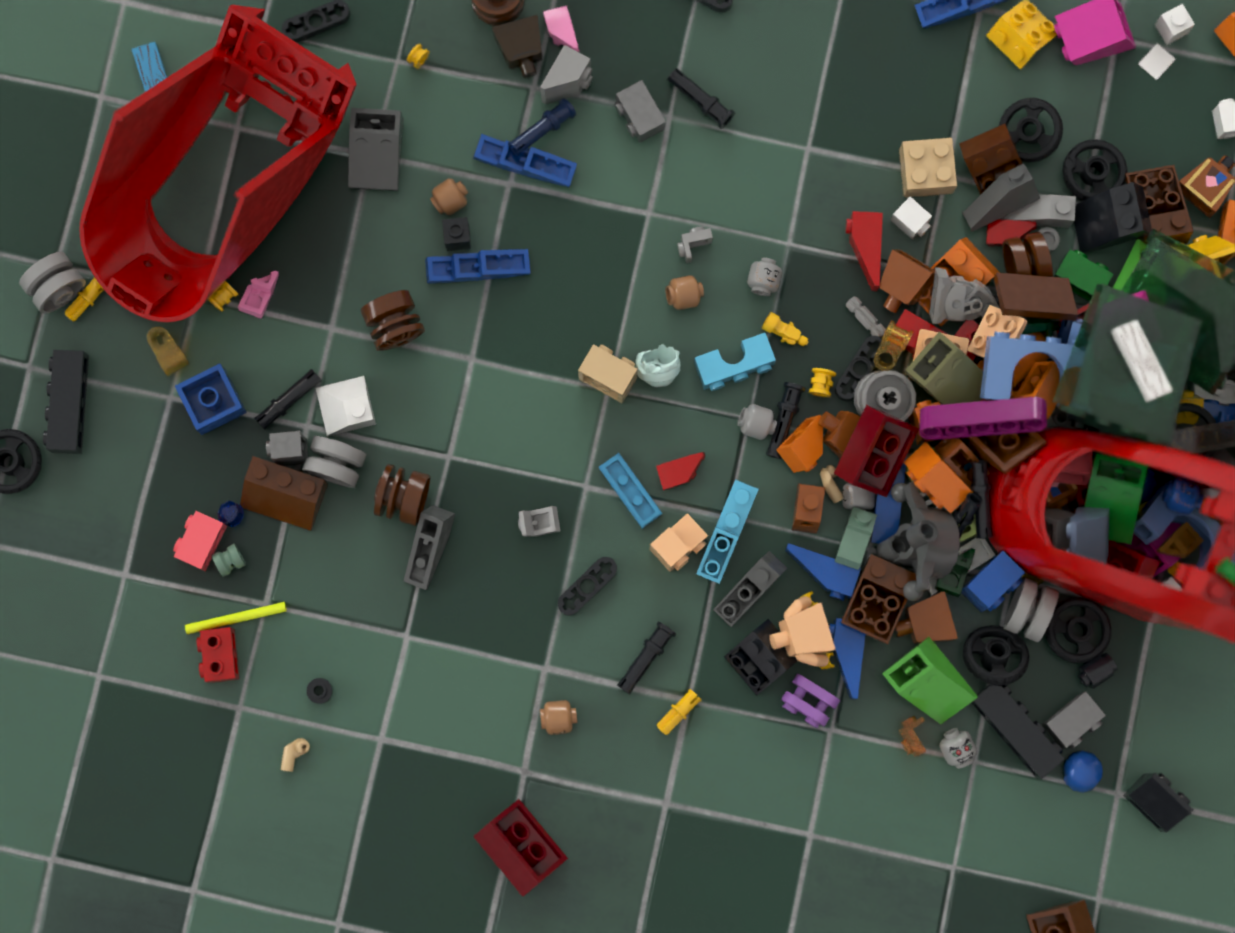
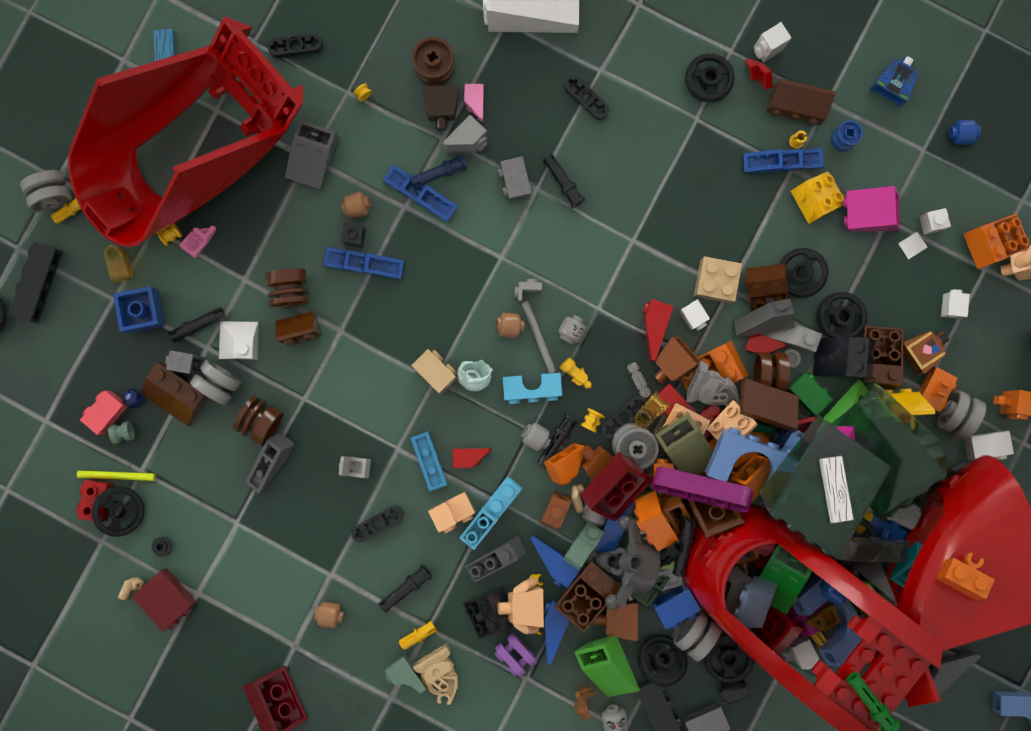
camera: 20 degrees right, 5 degrees up
none -> black wheel [91,486,145,537]
none -> dark red brick [132,568,197,632]
none -> reddish brown slope [275,311,322,347]
none -> sand green arch [384,653,427,694]
none -> tan piece [413,643,458,705]
none -> light grey piece [521,301,556,373]

